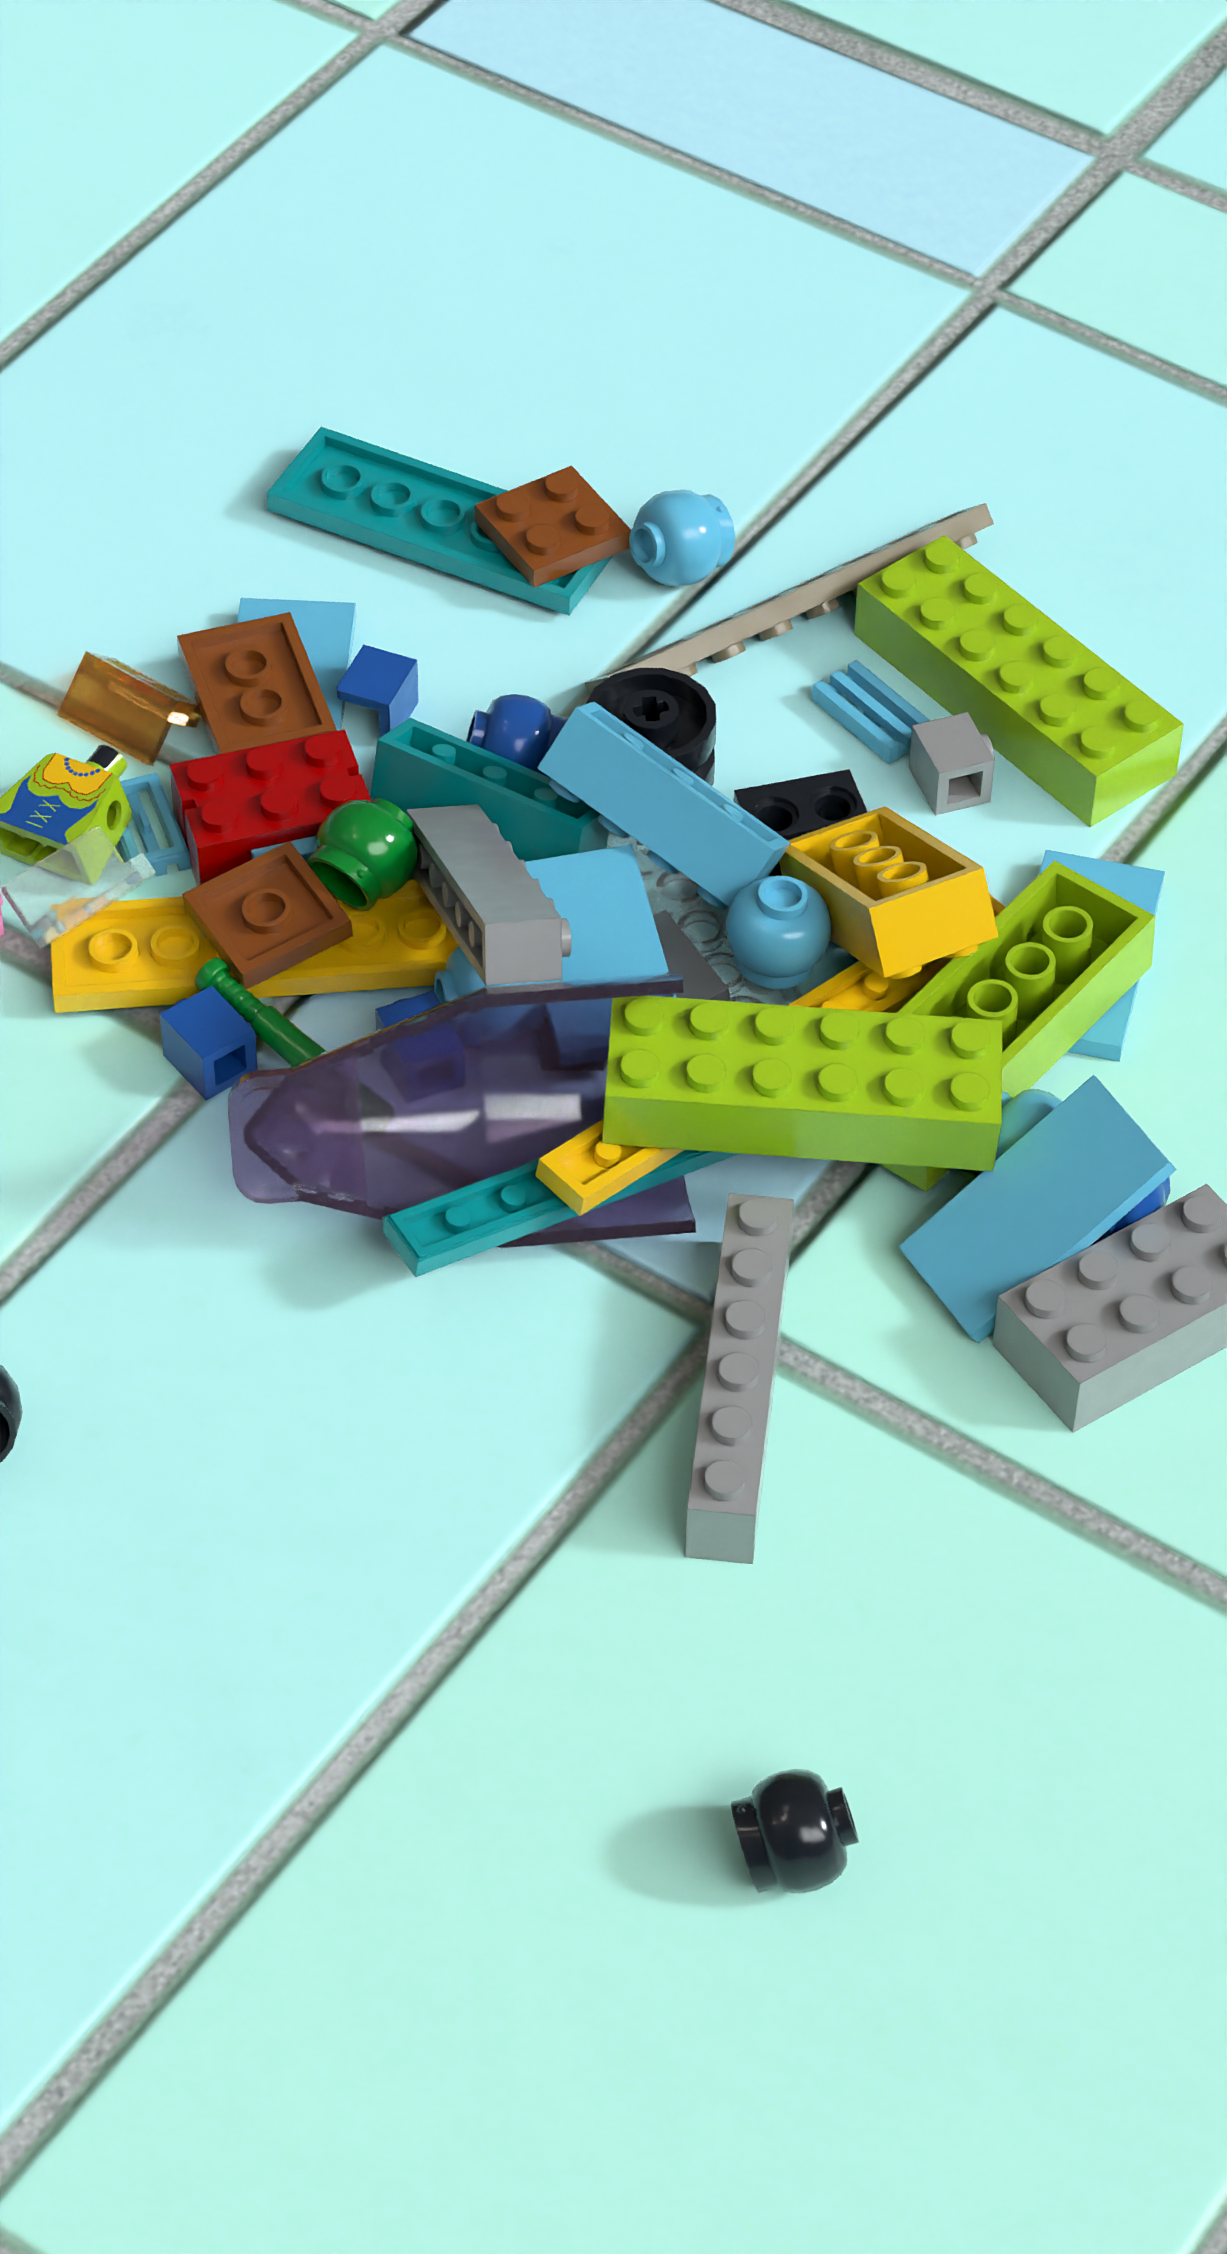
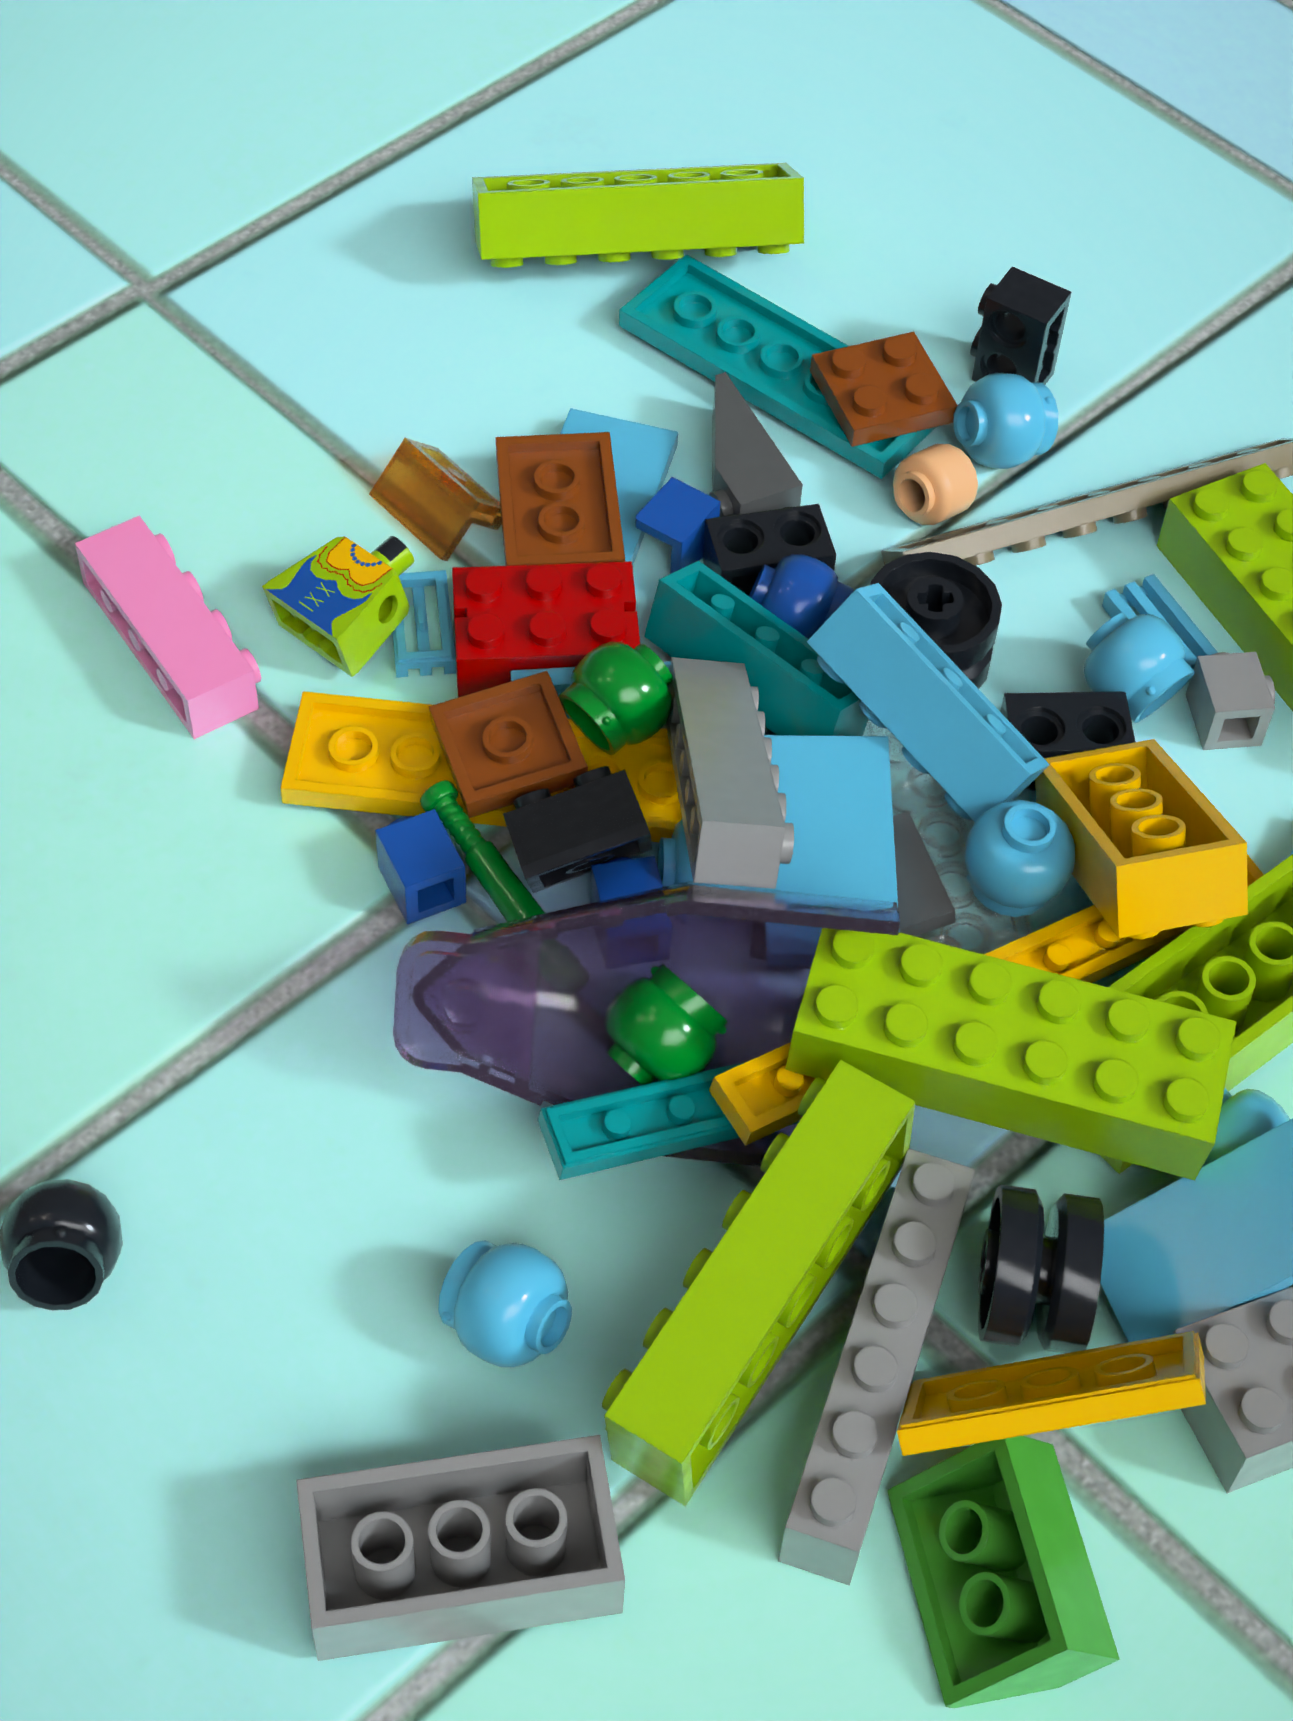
camera: 10 degrees right, 5 degrees up
clear panel [1,826,156,950] -> none
none -> light grey brick [296,1435,625,1661]
none -> medium azure piece [438,1240,572,1367]
none -> lime brick [472,162,804,268]
none -> black slope [503,766,652,893]
none -> lime brick [602,1060,916,1507]
none -> green piece [605,963,728,1085]
none -> black brick [702,504,837,596]
none -> dark grey slope [709,372,803,517]
none -> bright green slope [887,1436,1120,1709]
none -> light nougat head [893,444,978,525]
none -> yellow tile [897,1331,1206,1456]
none -> black brick [970,266,1072,385]
none -> black wheel [978,1184,1104,1353]
none -> medium azure piece [1084,612,1195,723]

